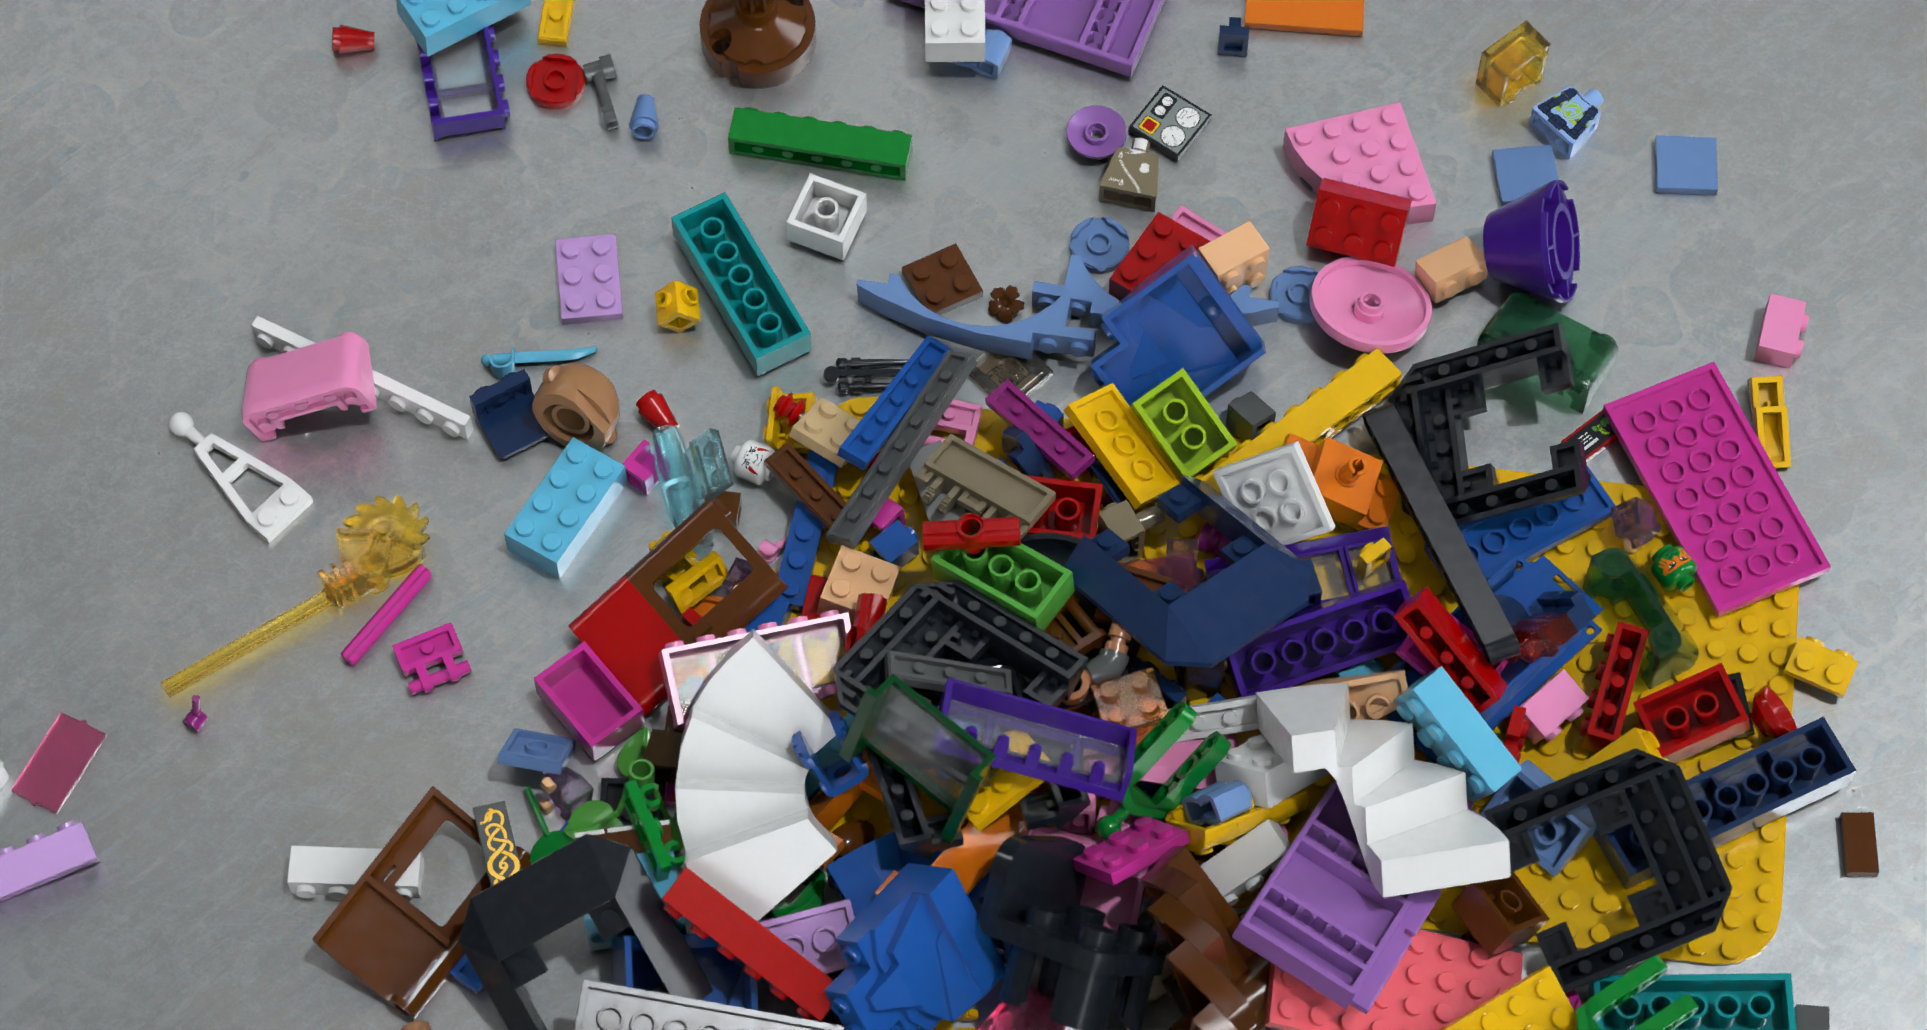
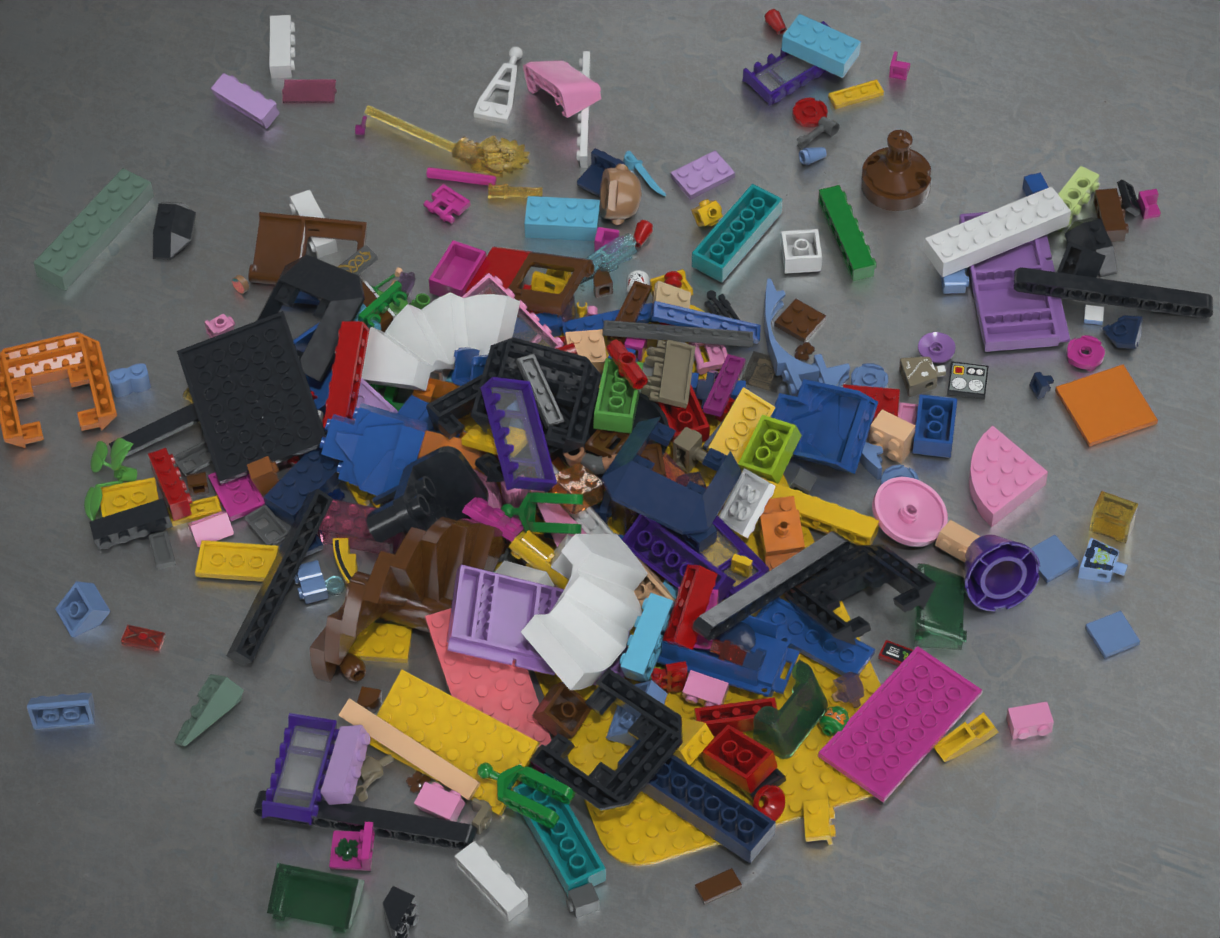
camera: 65 degrees right, 10 degrees down
medium blue tile [498,728,576,775] -> none
piece [839,674,996,845] -> none
medium blue brick [1181,780,1253,826] -> none
red brick [1306,178,1412,267] -> none
none -> clear yellow pin [488,183,543,200]
none -> blue brick [913,394,957,458]

